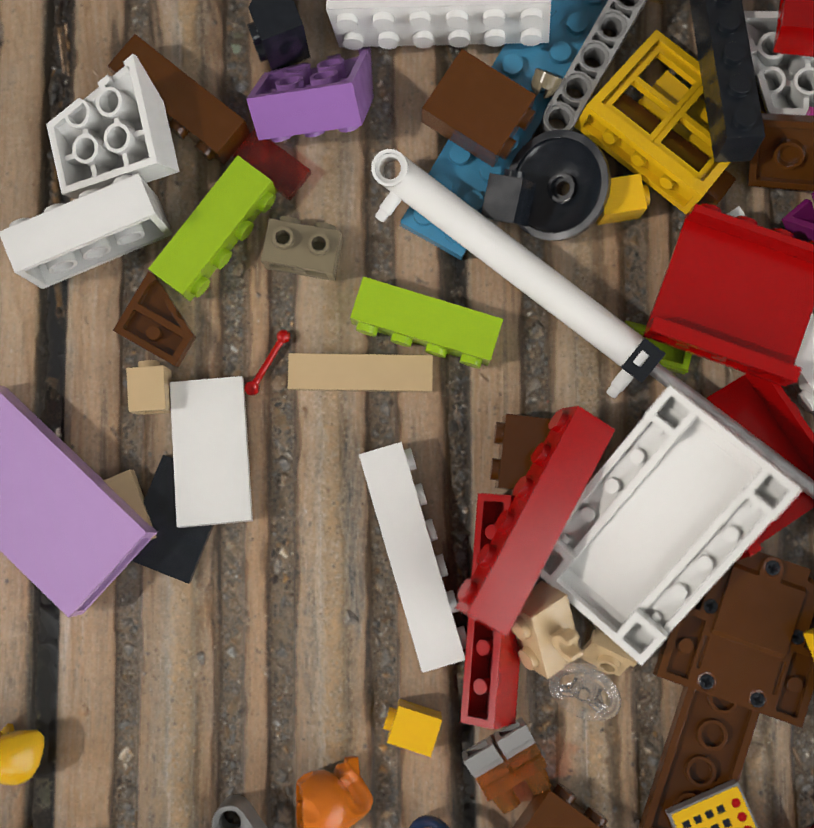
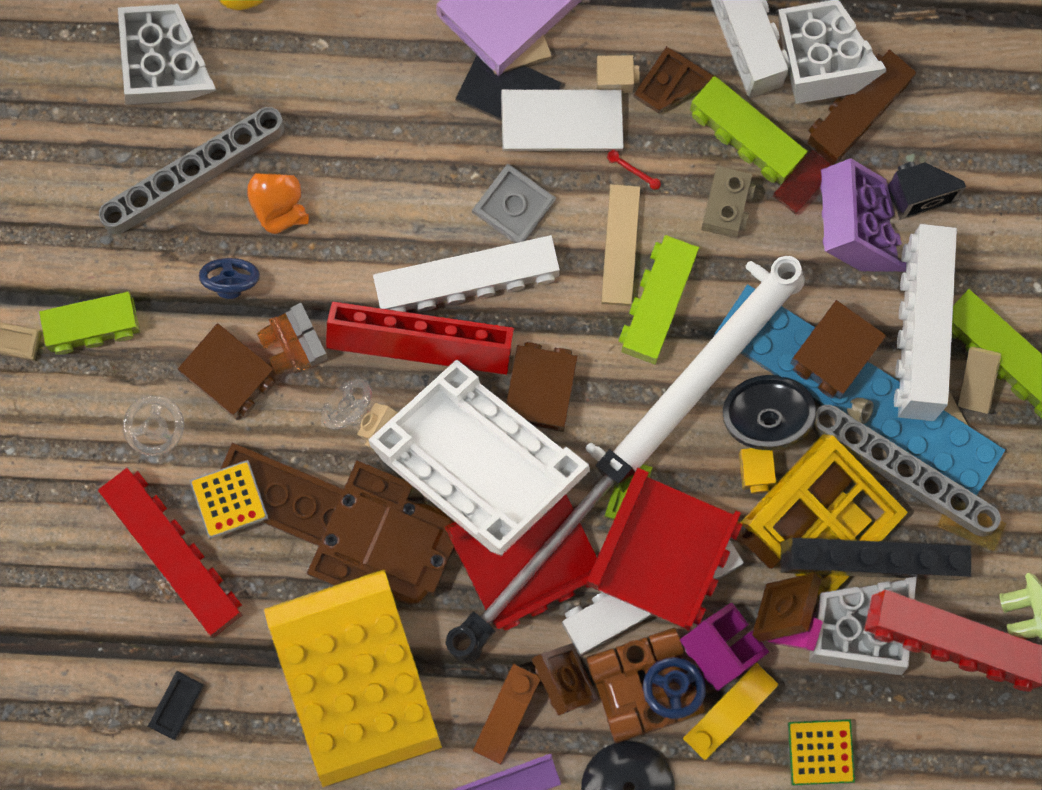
camera: 90 degrees right, 5 degrees down
yellow brick [383,698,442,757] -> none
red brick [455,405,615,636] -> none
black brick [481,169,536,227] -> none
tan brick [512,581,583,679] -> none
none -> light grey tile [472,163,556,243]

